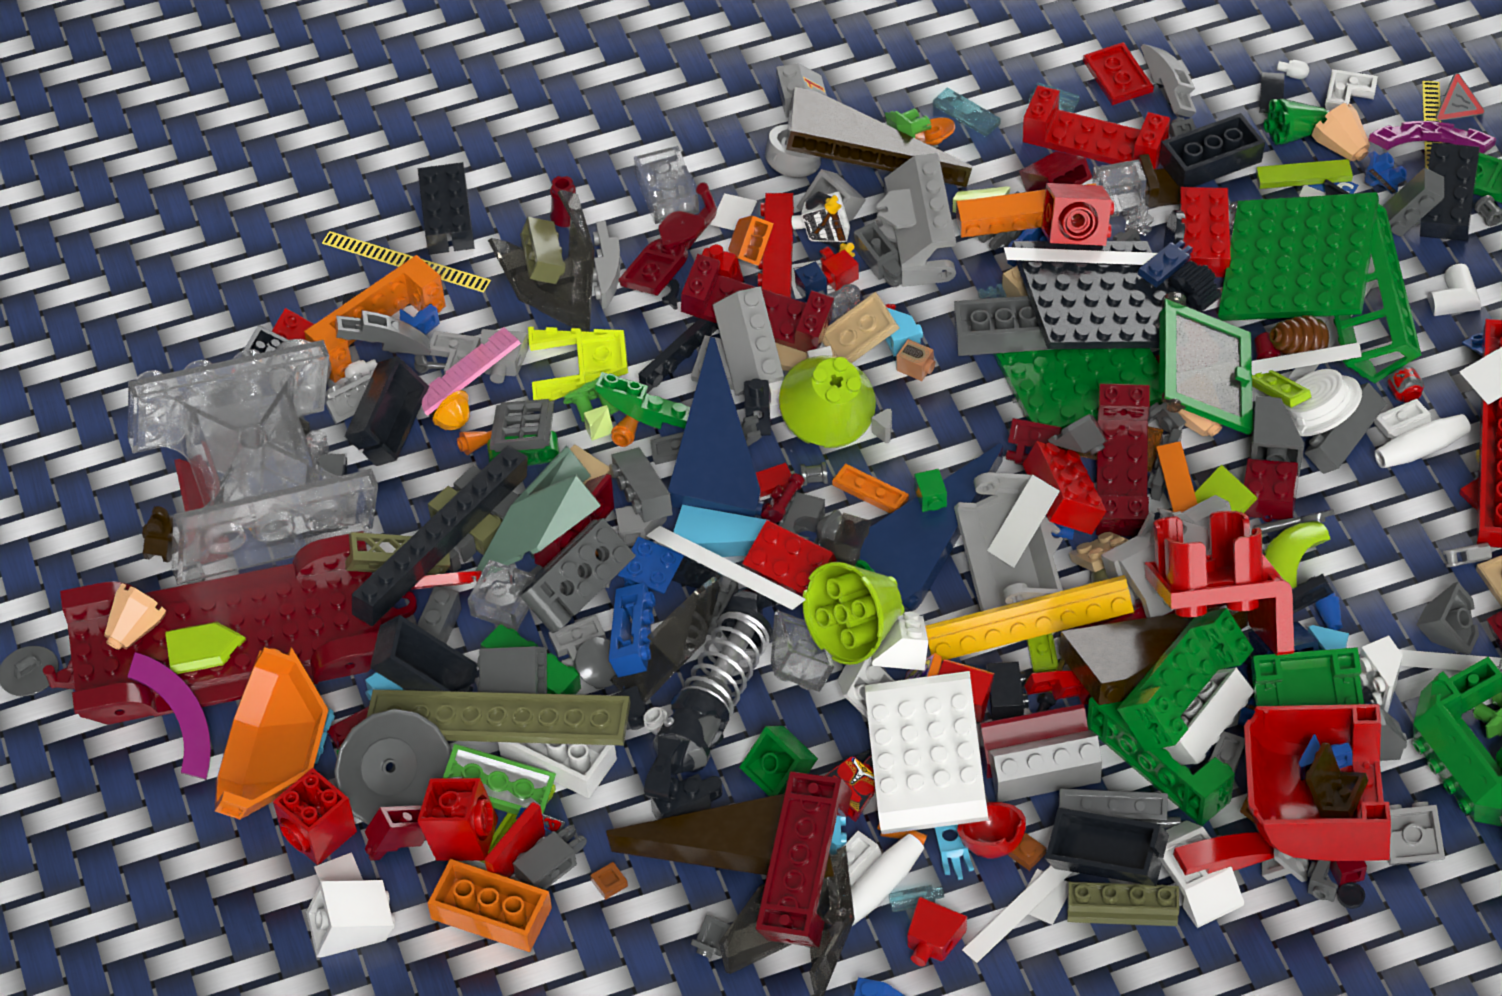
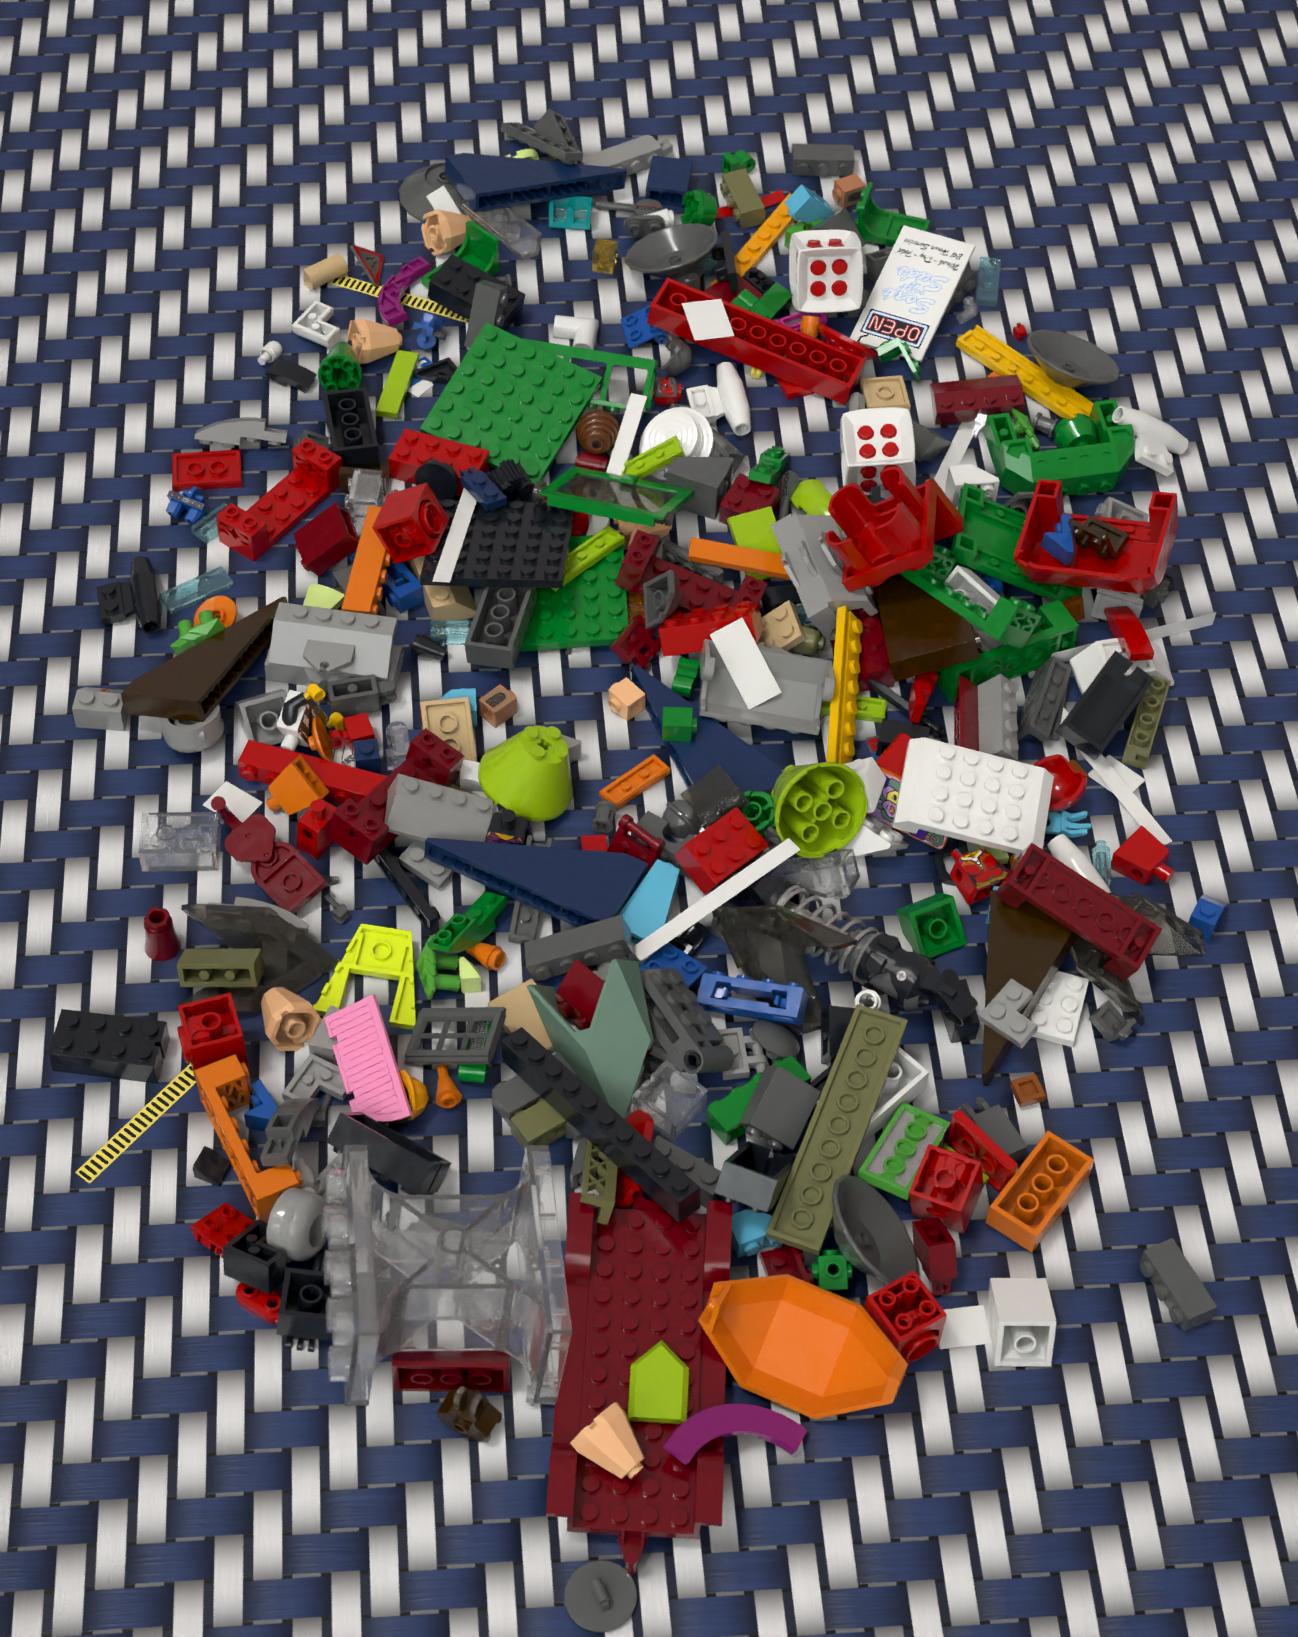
camera: 80 degrees left, 0 degrees up
none -> black plate [96,556,162,634]
none -> blue hips [166,486,211,527]
none -> red brick [177,992,249,1084]
none -> light nougat cone [261,987,322,1051]
none -> tan brick [303,253,348,290]
none -> orange dish [308,716,333,762]
none -> dark grey hand [325,894,349,924]
none -> black cone [411,634,448,661]
none -> lime tile [551,525,625,591]
none -> light nougat brick [608,677,646,721]
none -> dark grey hat [661,335,693,376]
none -> green slope [748,446,790,486]
none -> white piece [840,407,916,499]
none -> light grey plate [979,978,1038,1049]
none -> white plate [1029,971,1089,1047]
none -> white sticker [1052,612,1216,662]

